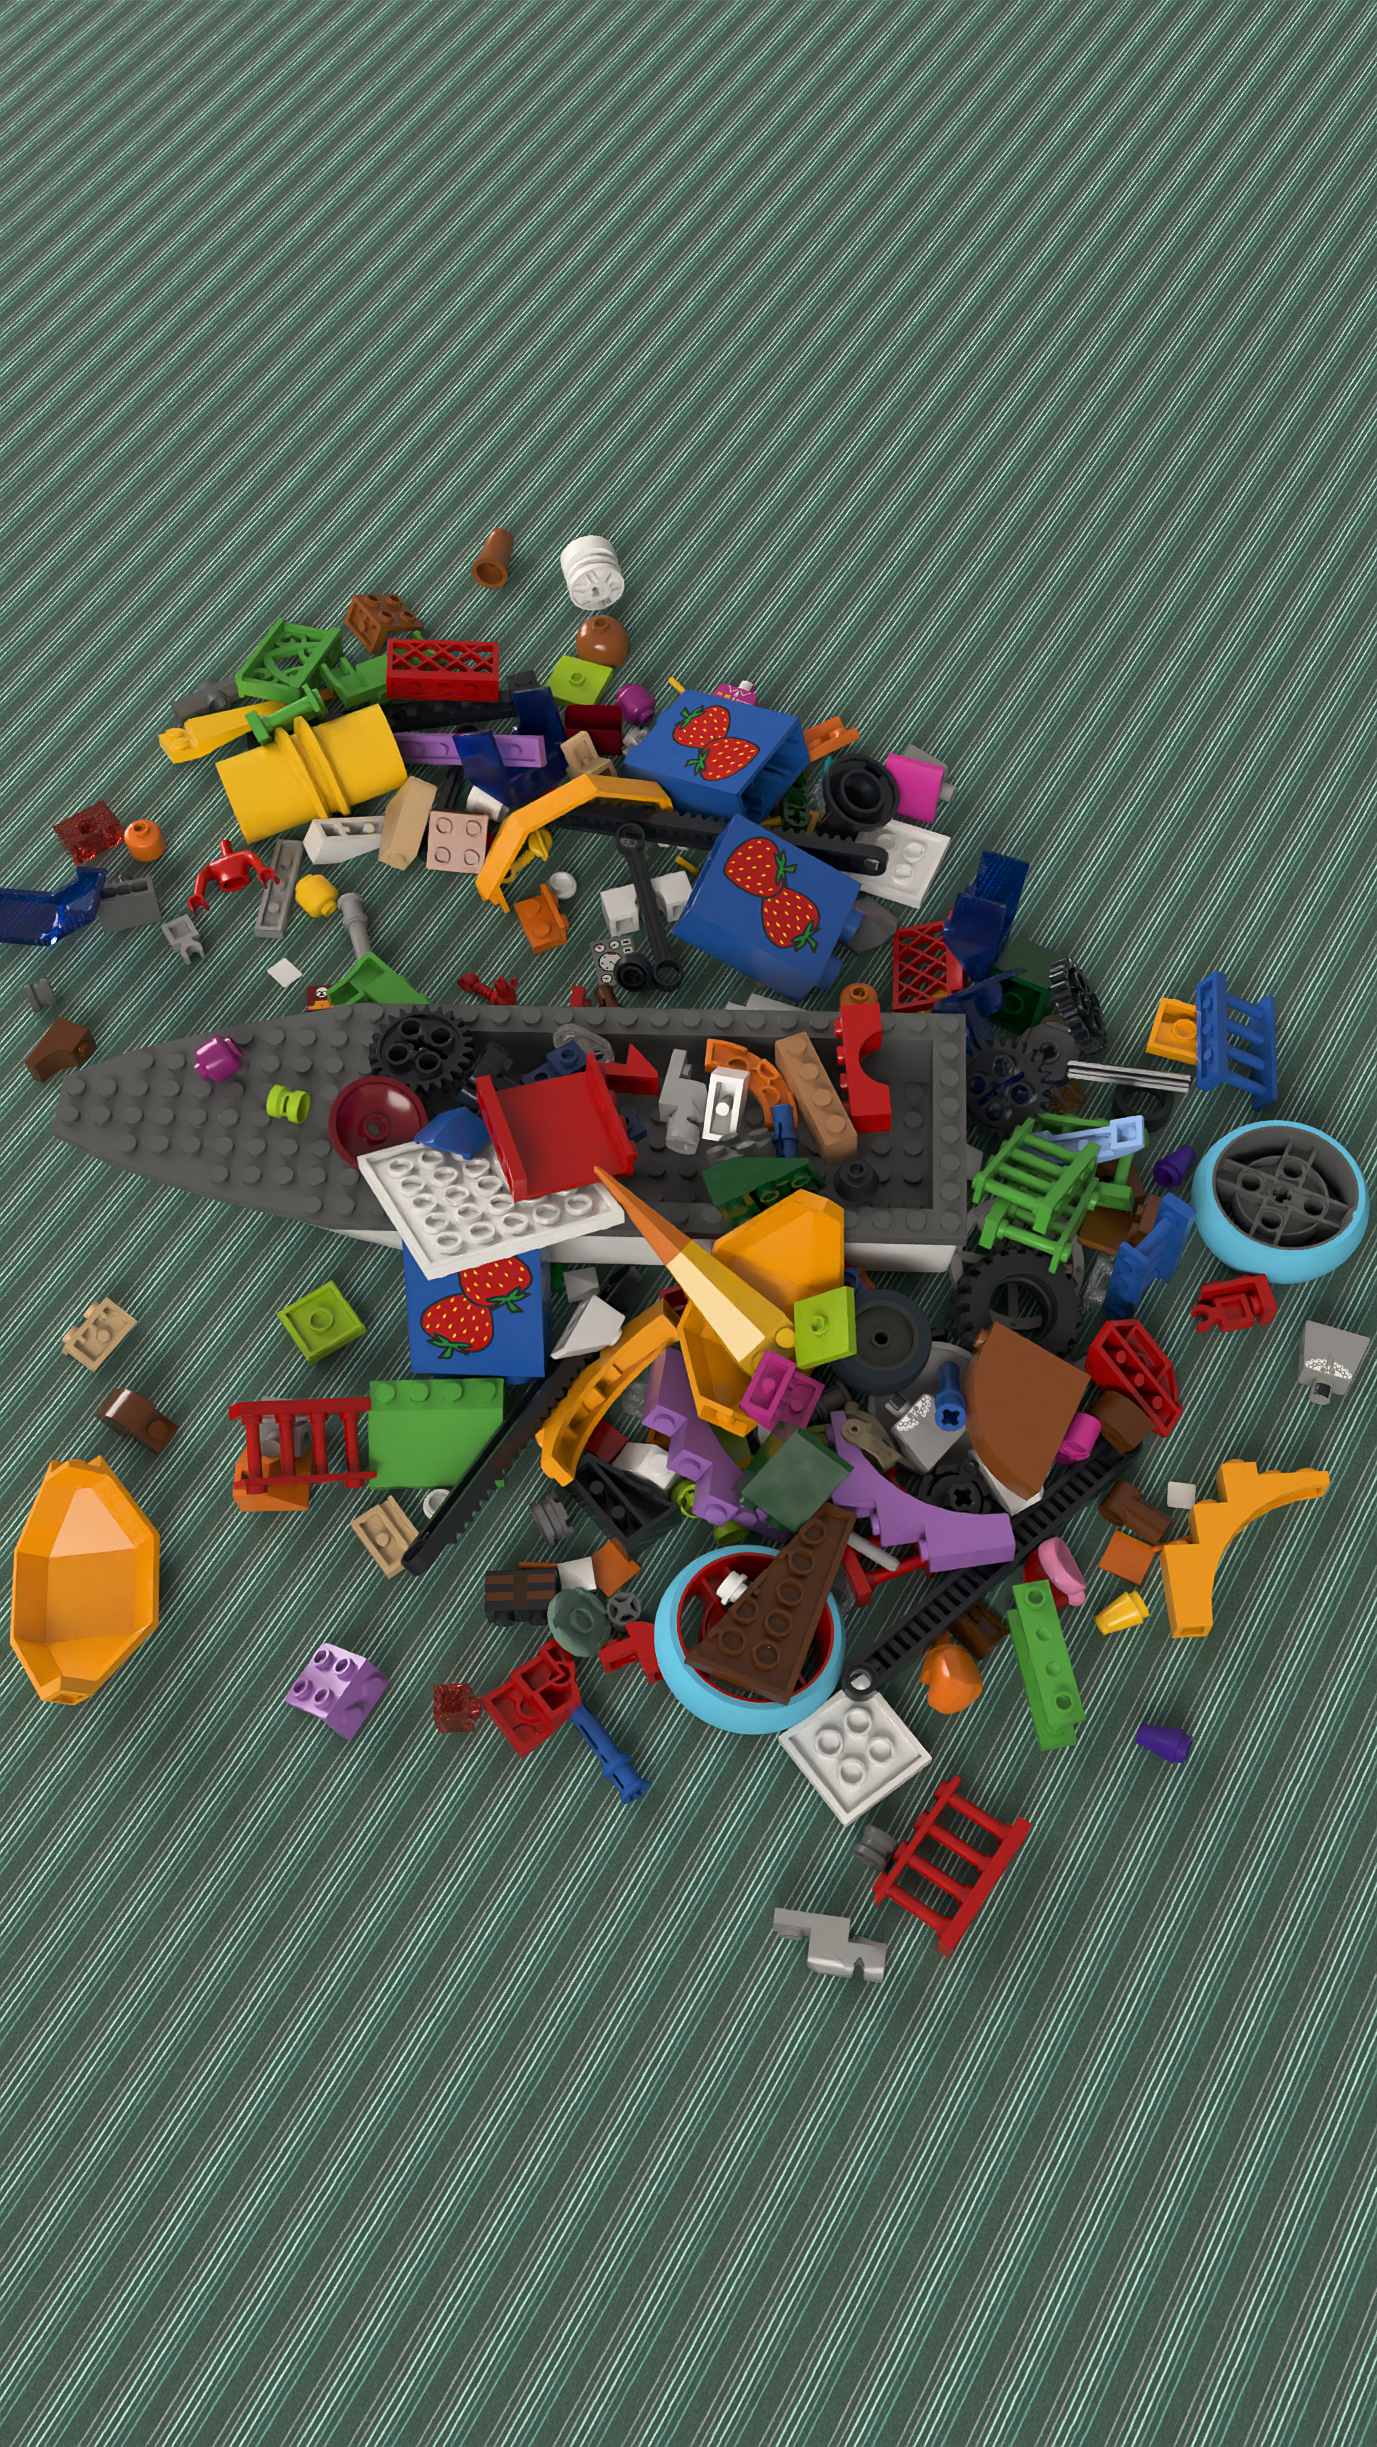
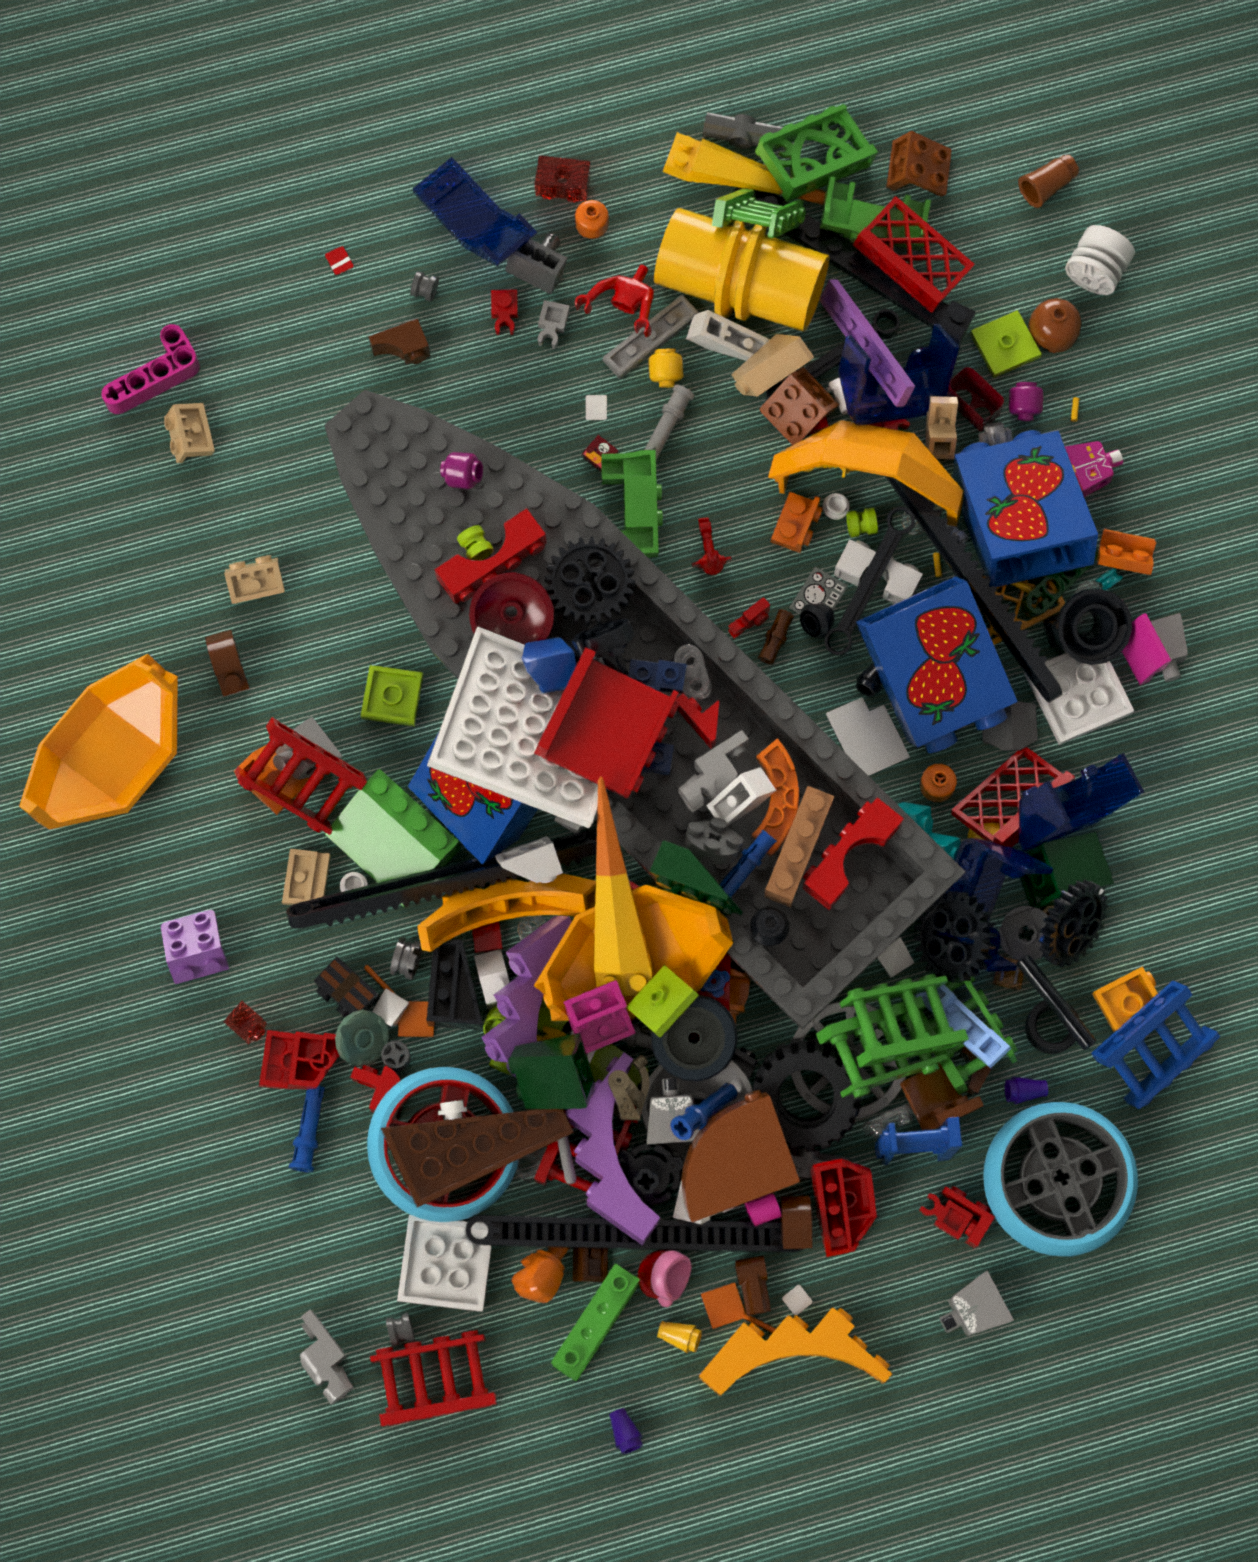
camera: 40 degrees right, 15 degrees up
none -> red arch [434,508,547,604]
none -> red plate [491,290,518,335]
none -> lime wheel [846,507,878,538]
none -> black cone [856,662,883,697]

